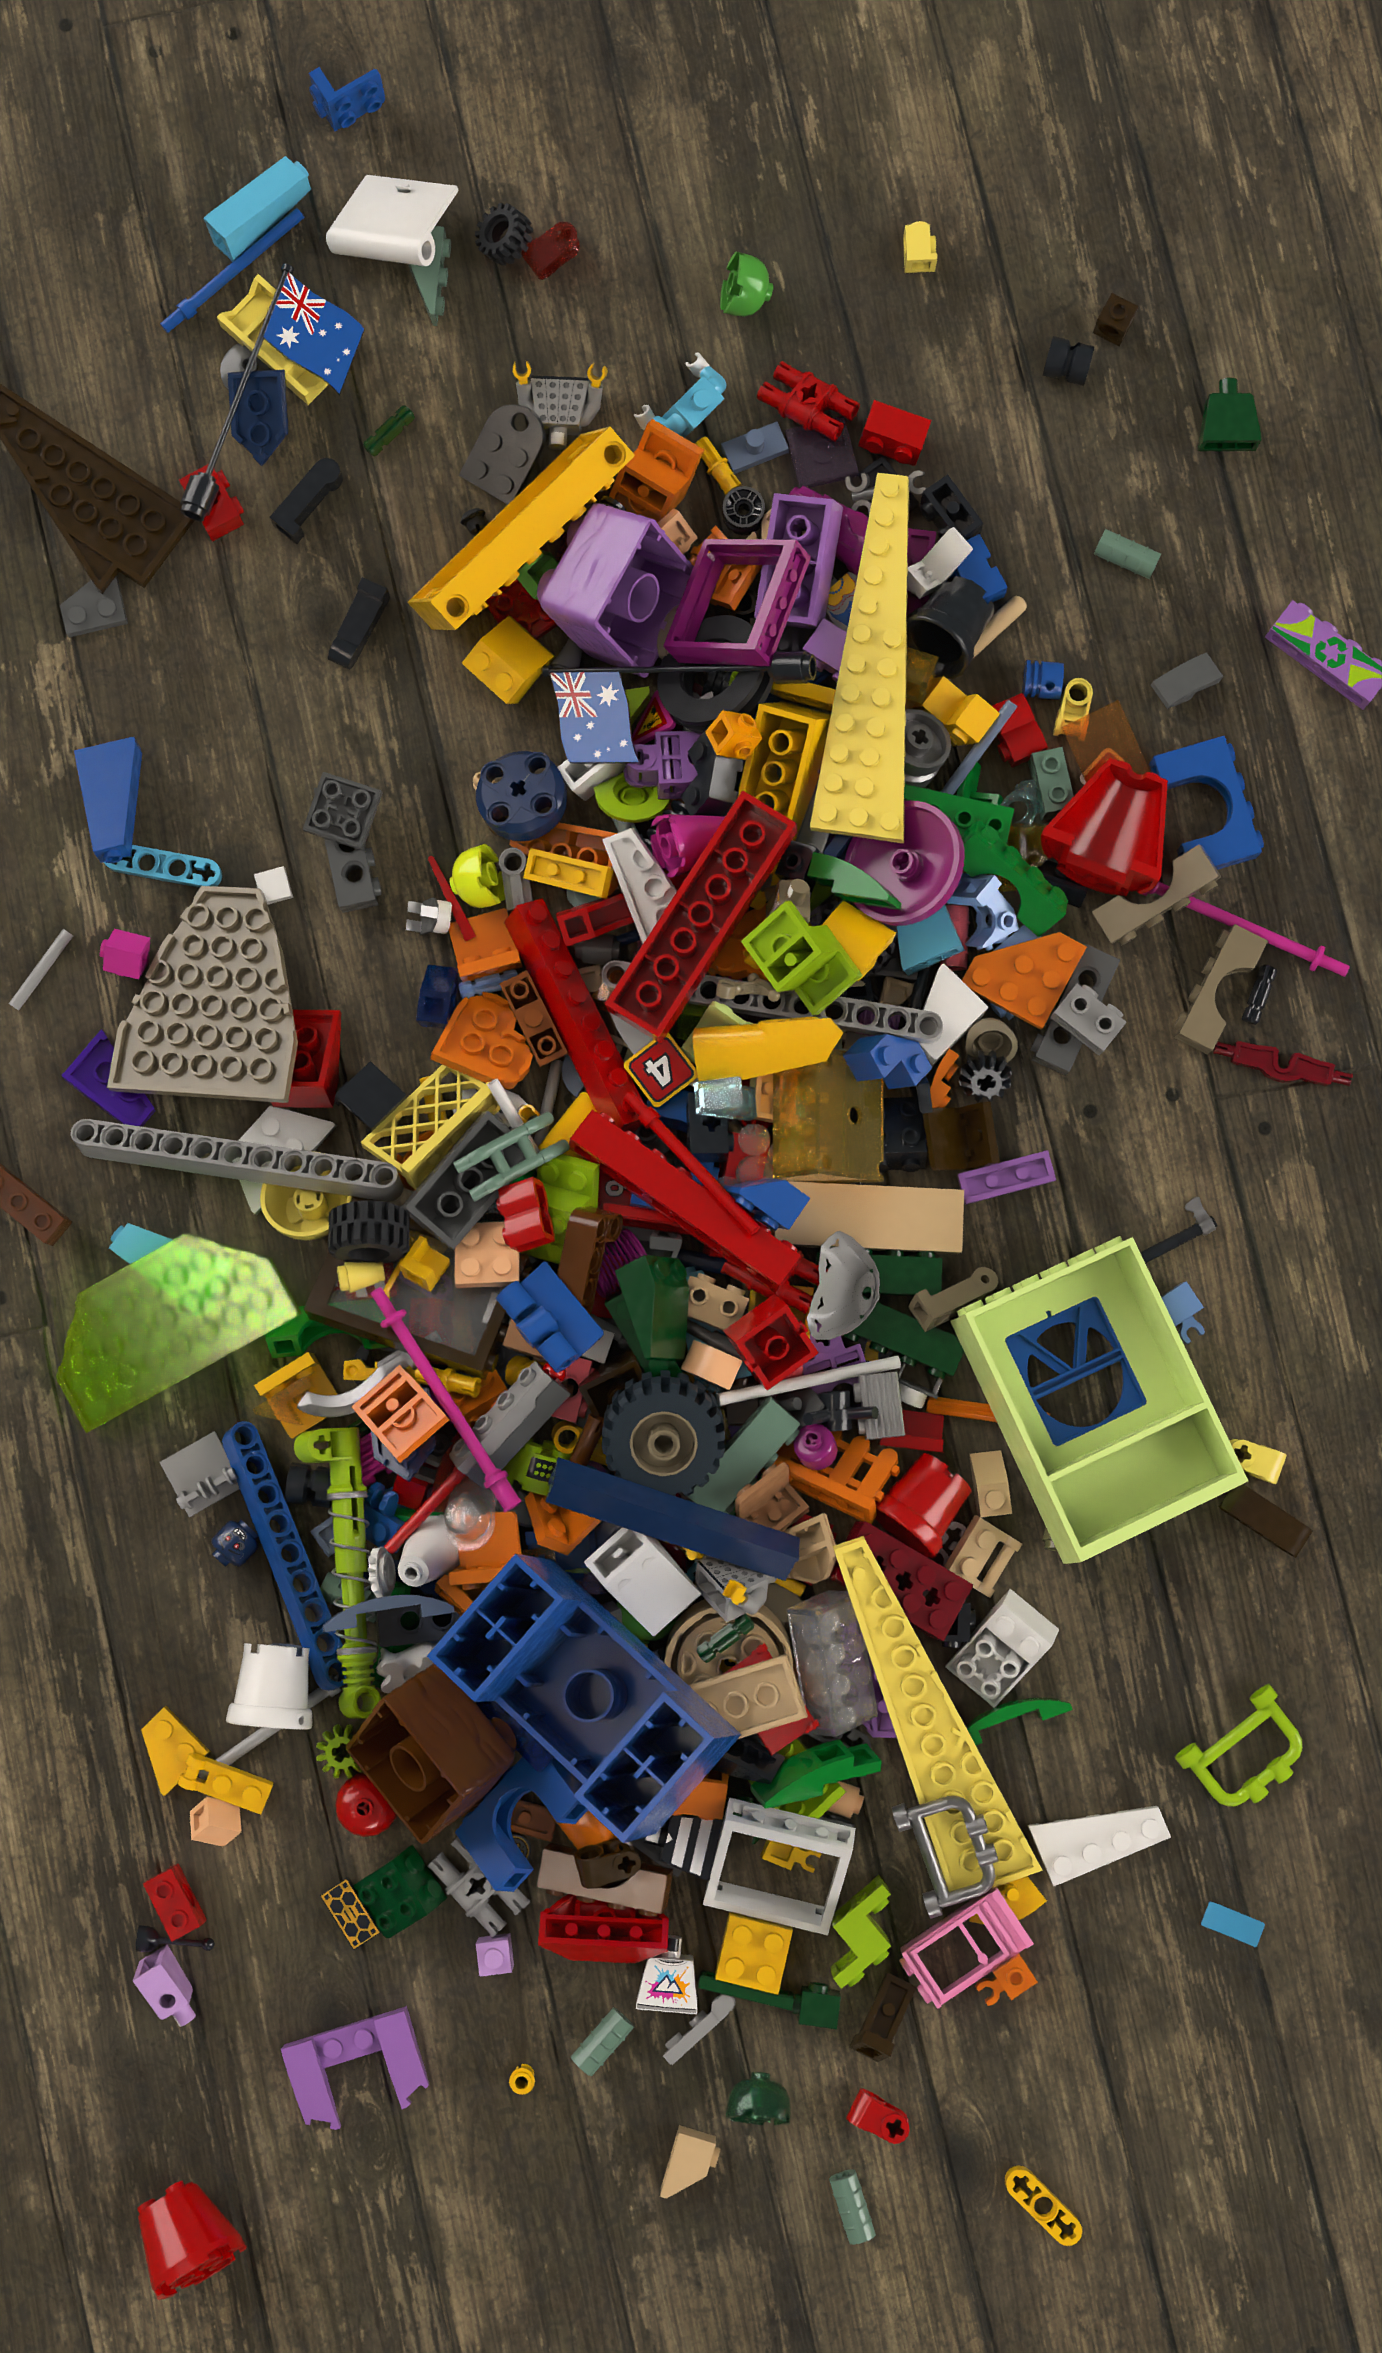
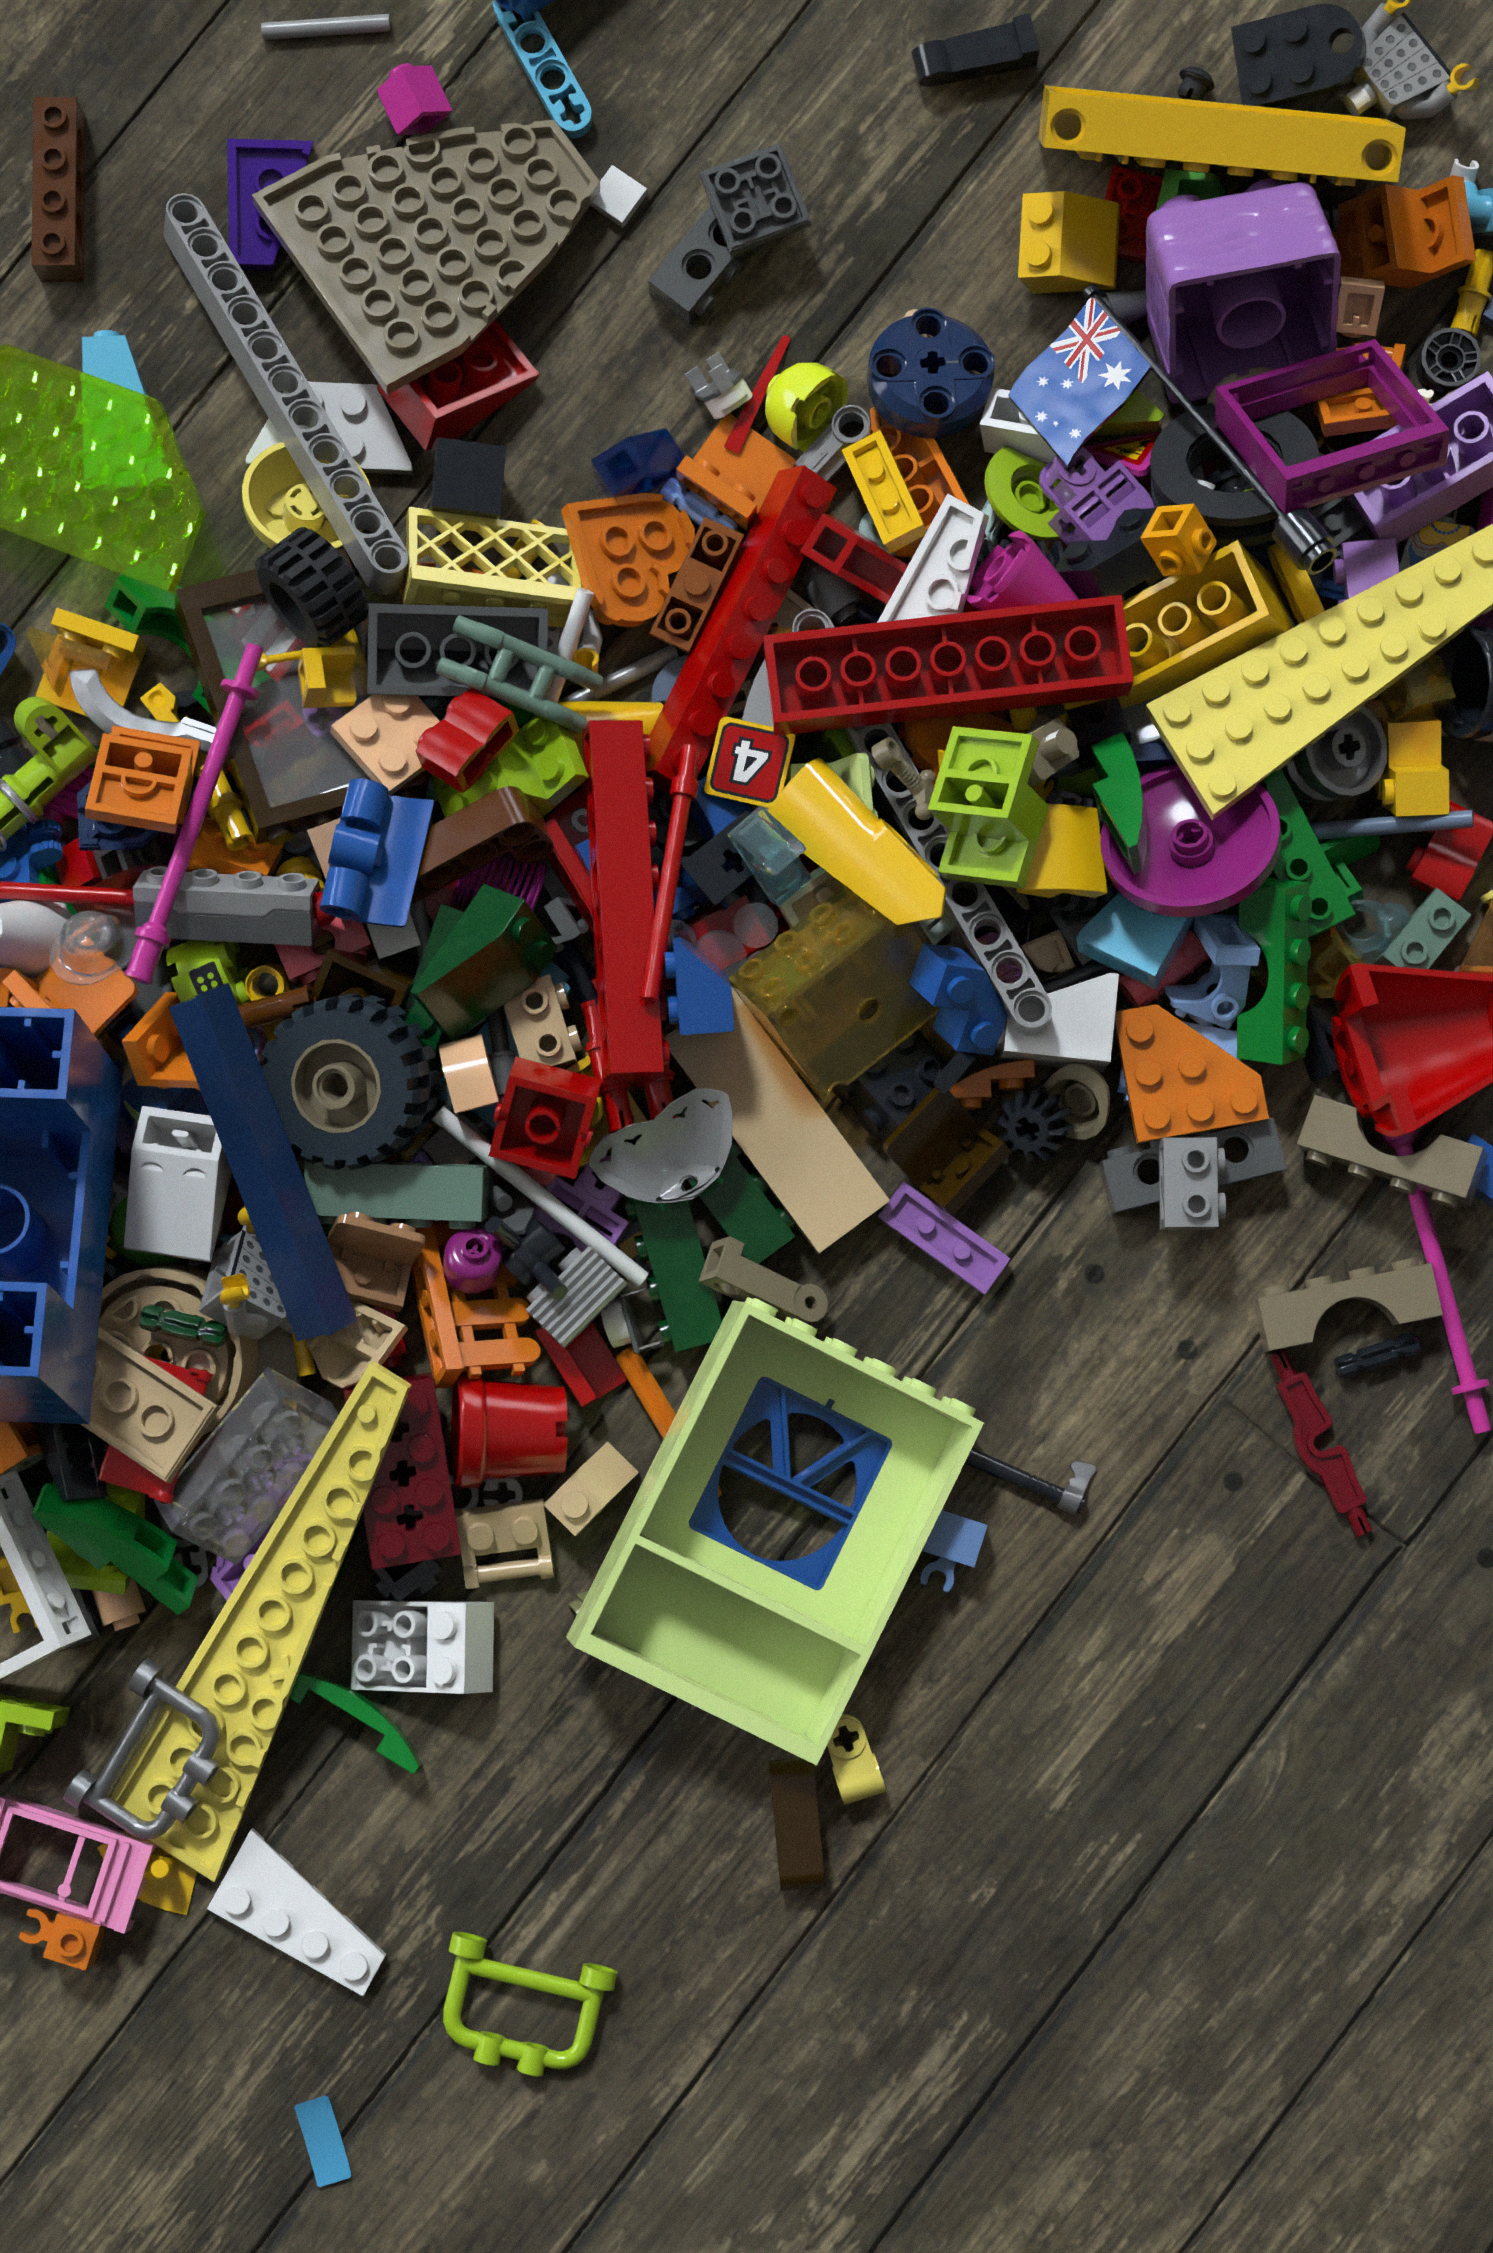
camera: 50 degrees right, 0 degrees up
light yellow cone [337,1262,385,1293] -> none

